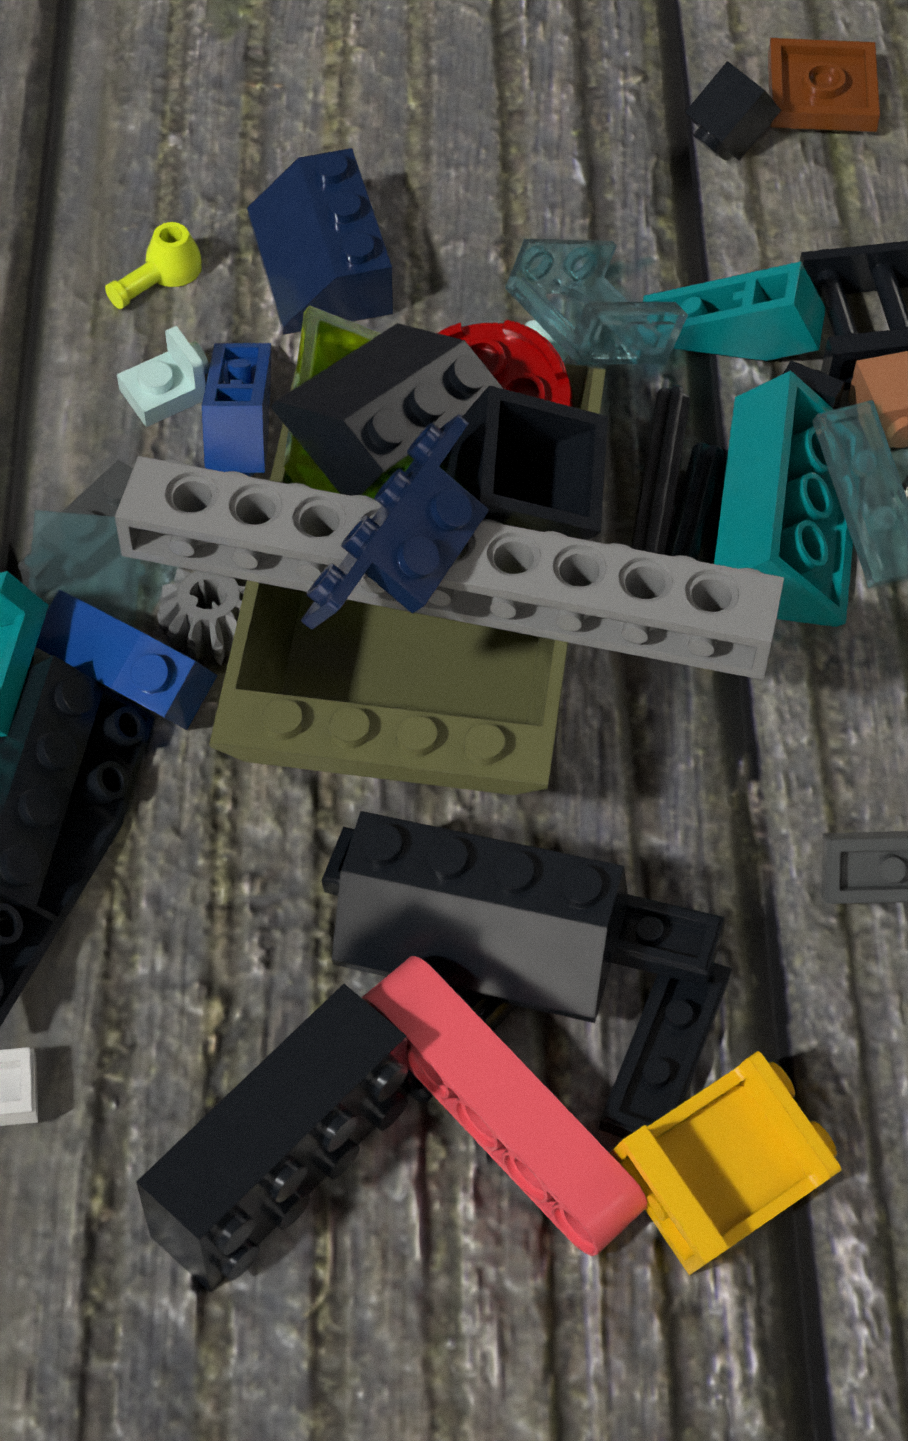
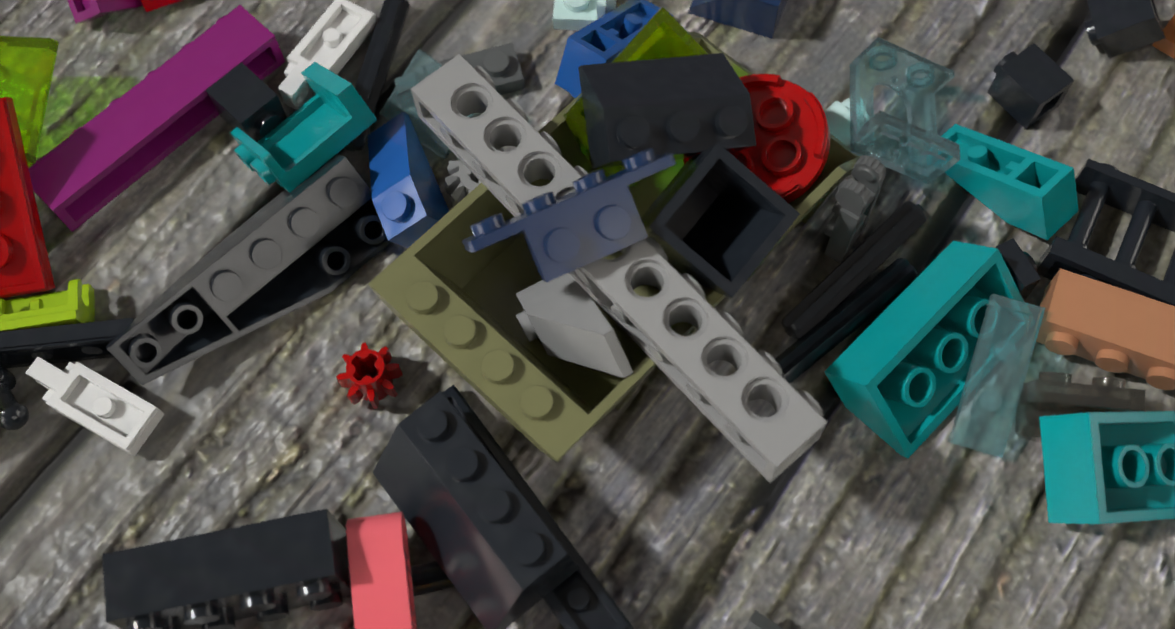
camera: 40 degrees right, 10 degrees up
none -> red gear [336,342,403,409]
none -> light grey slope [516,273,633,378]
none -> dark grey hinge [824,154,887,263]
none -> black brick [987,43,1074,129]

